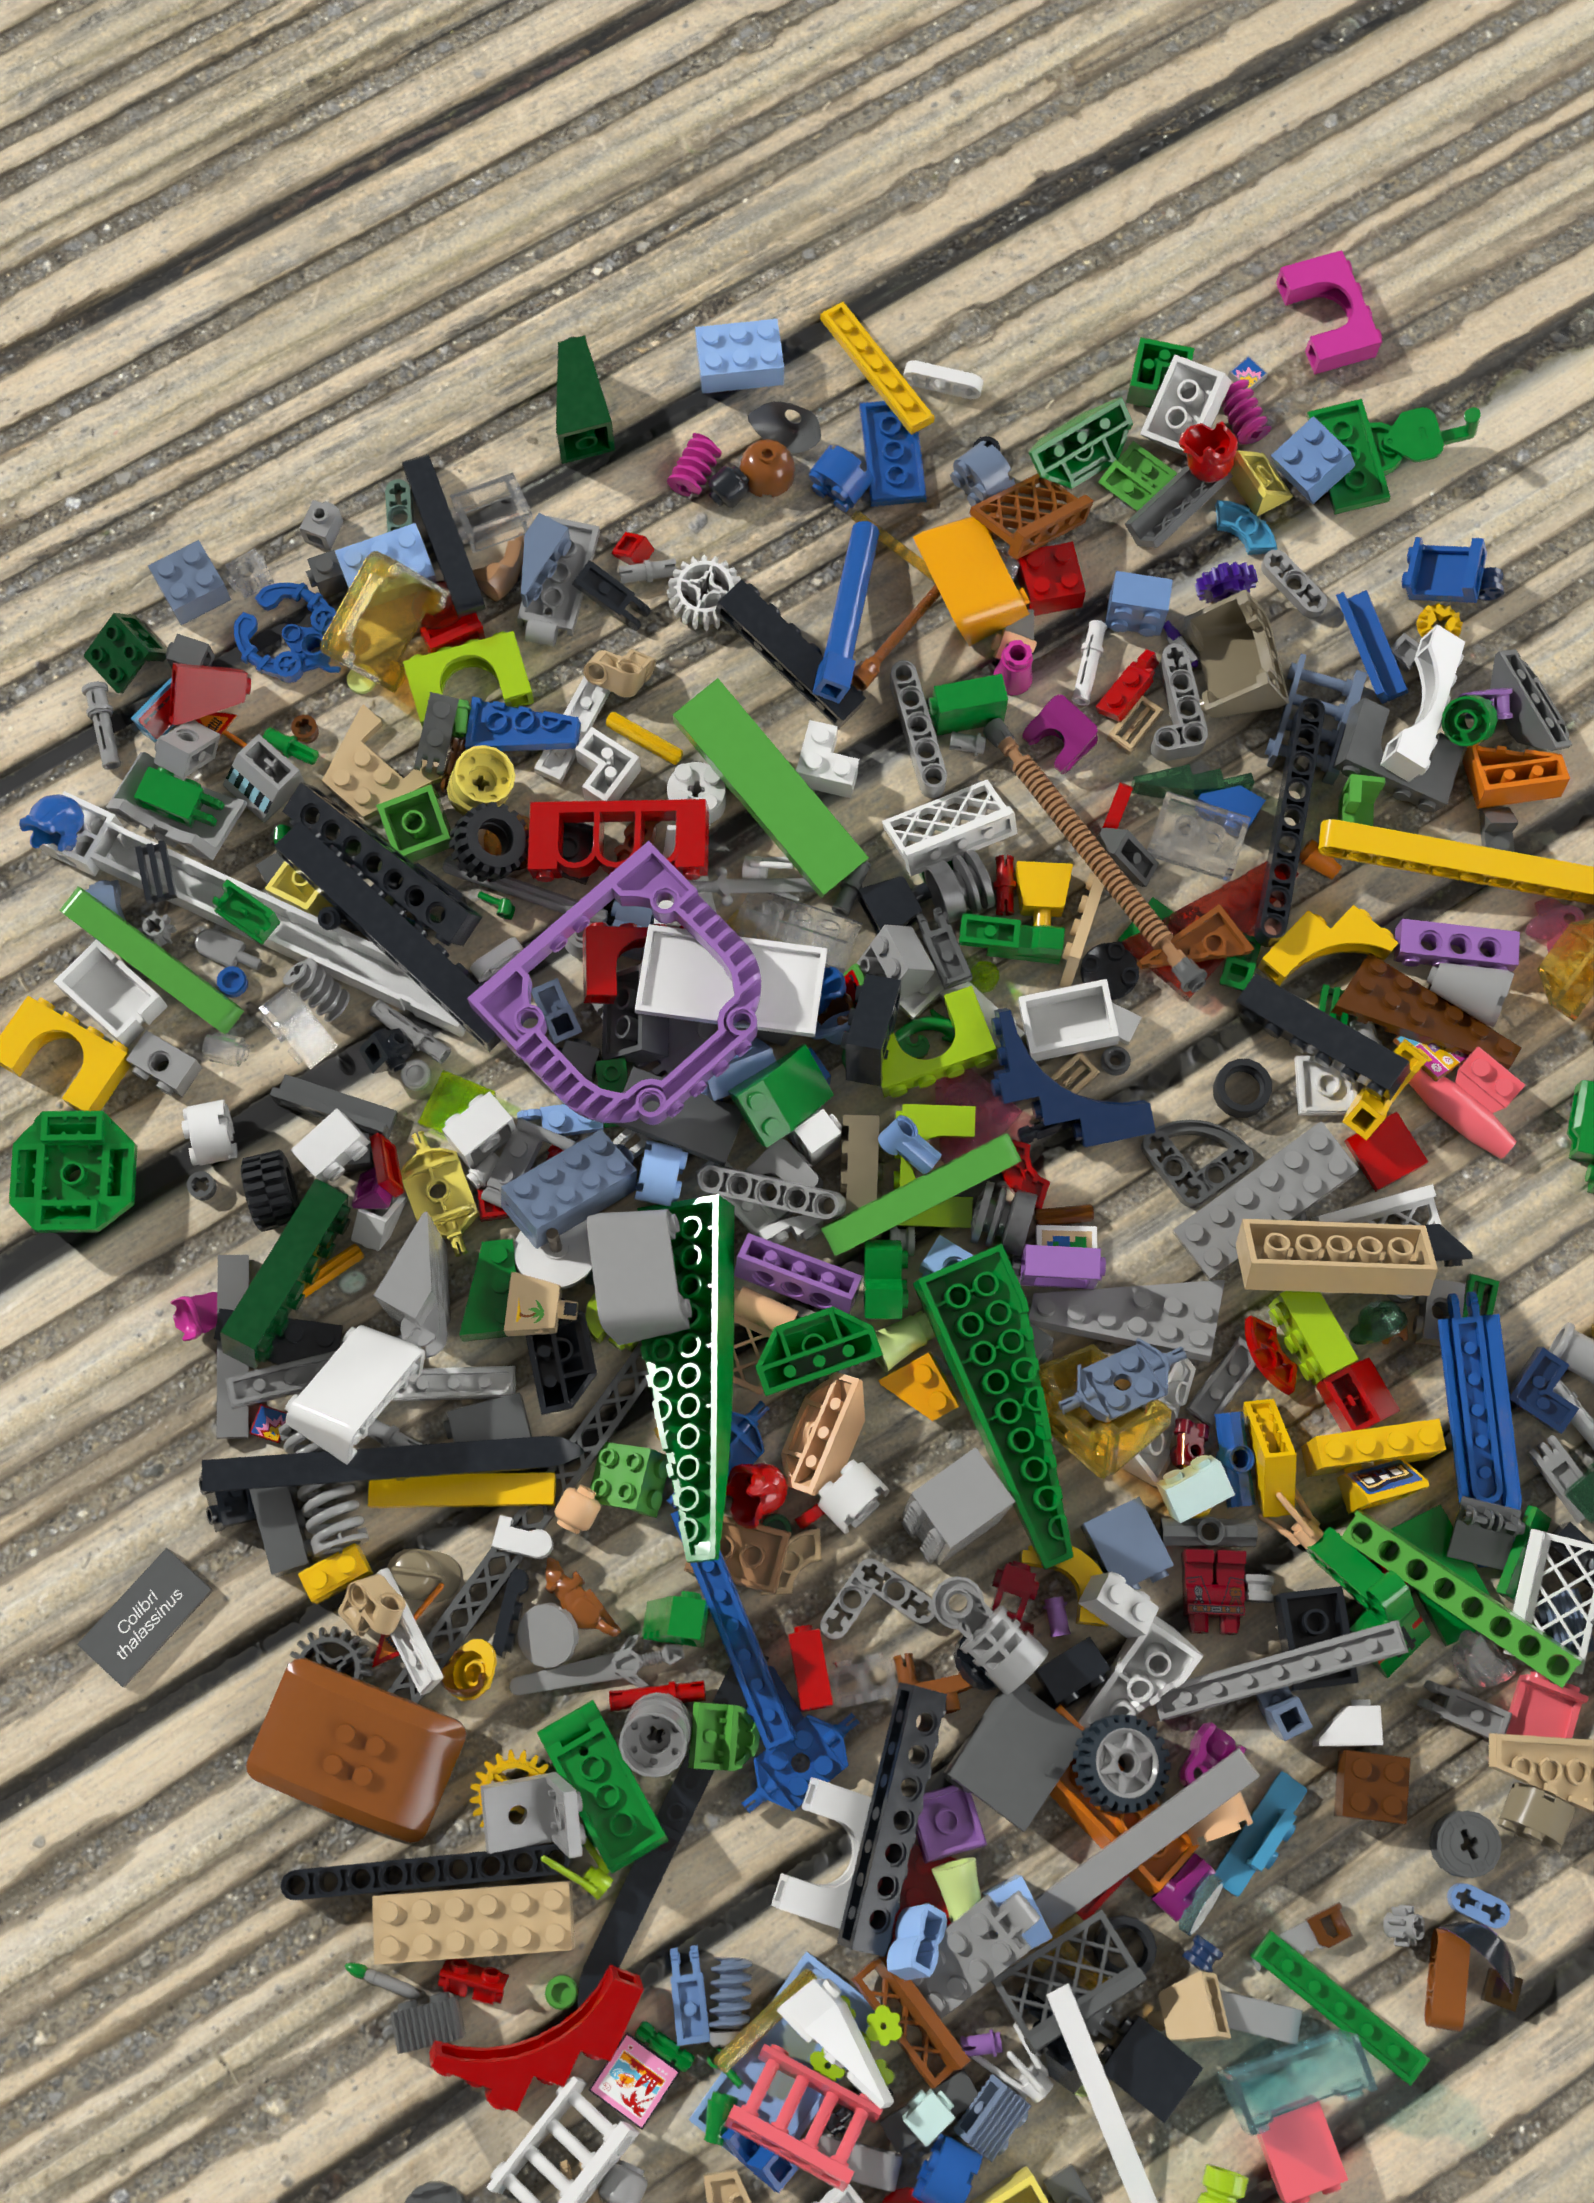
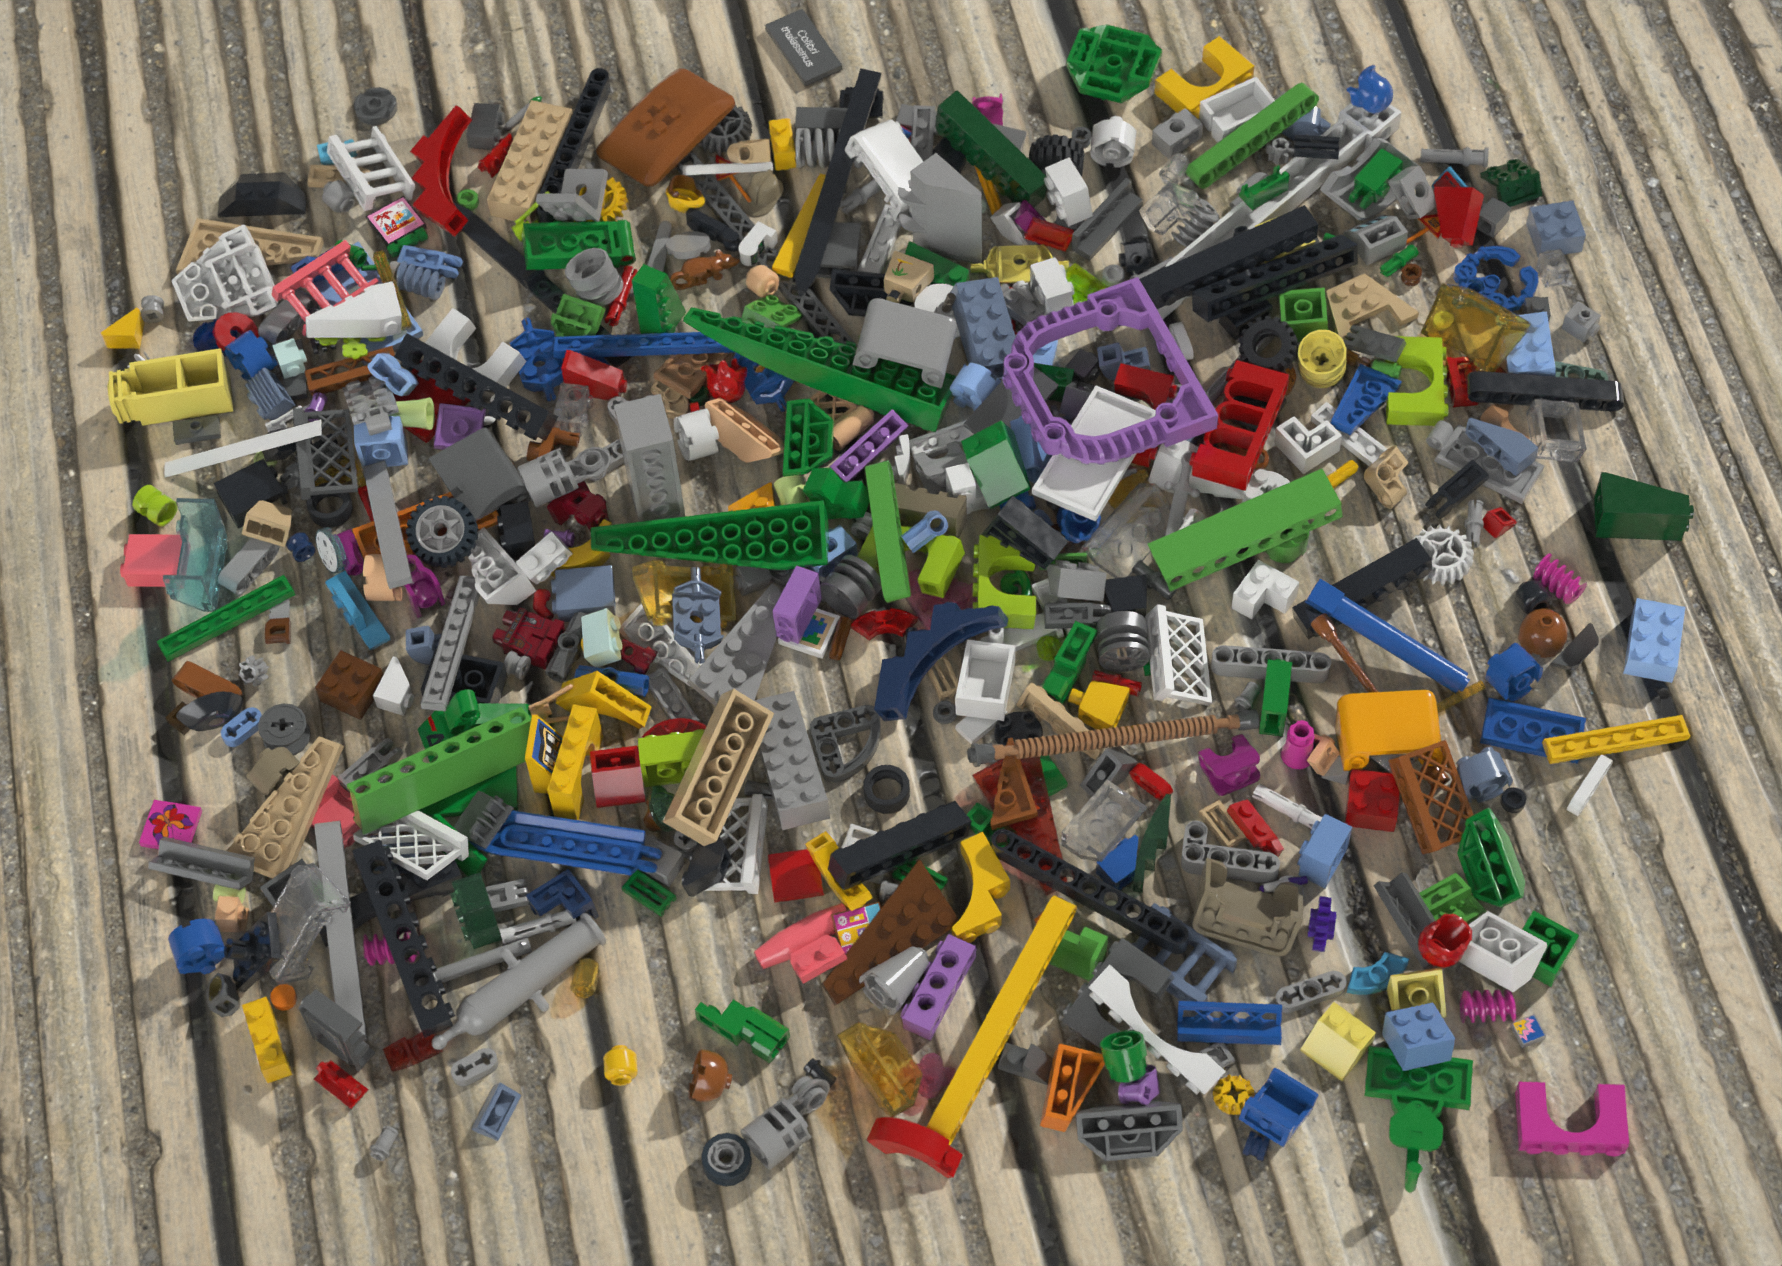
camera: 115 degrees right, 15 degrees down
blue tile [217,966,248,998] -> none
green hand [478,891,515,920] -> none
light grey beam [697,1165,846,1219] -> none
none -> red arm [533,589,554,620]
none -> light yellow slope [1300,1002,1376,1081]

